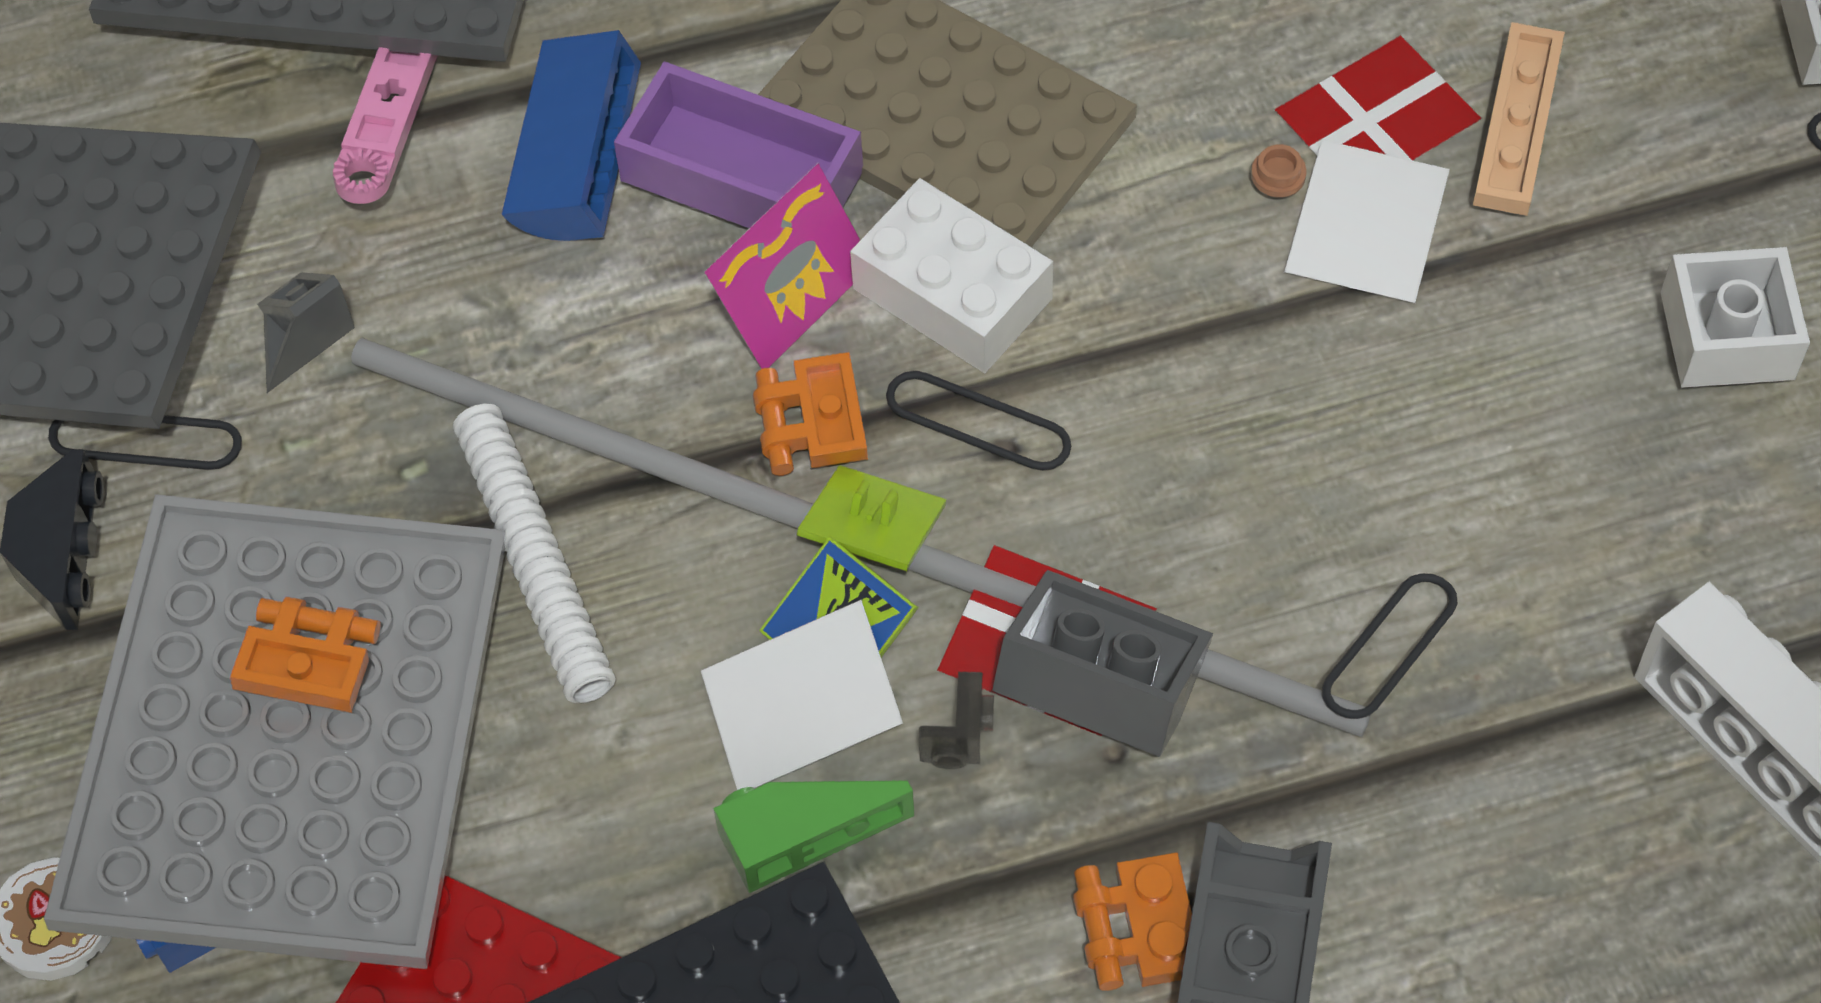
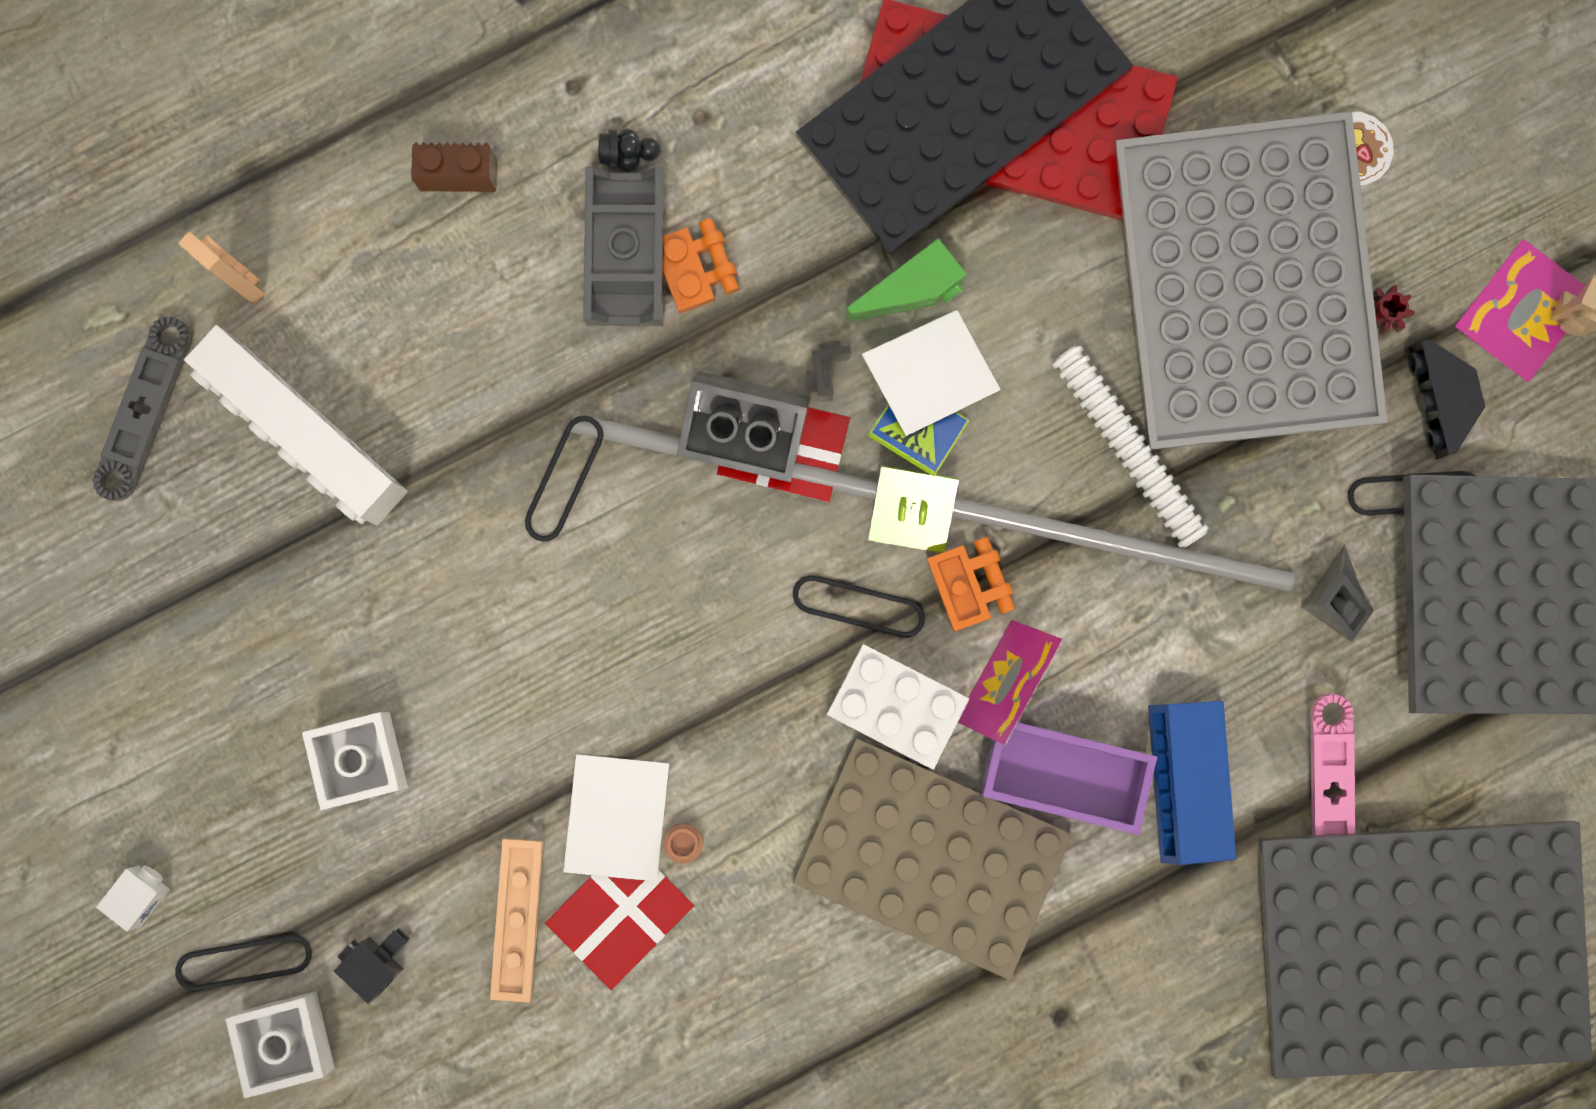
camera: 165 degrees right, 25 degrees up
orange plate [230,597,381,713] -> none
none -> black brick [334,928,410,1004]
none -> dark red gear [1373,285,1415,335]

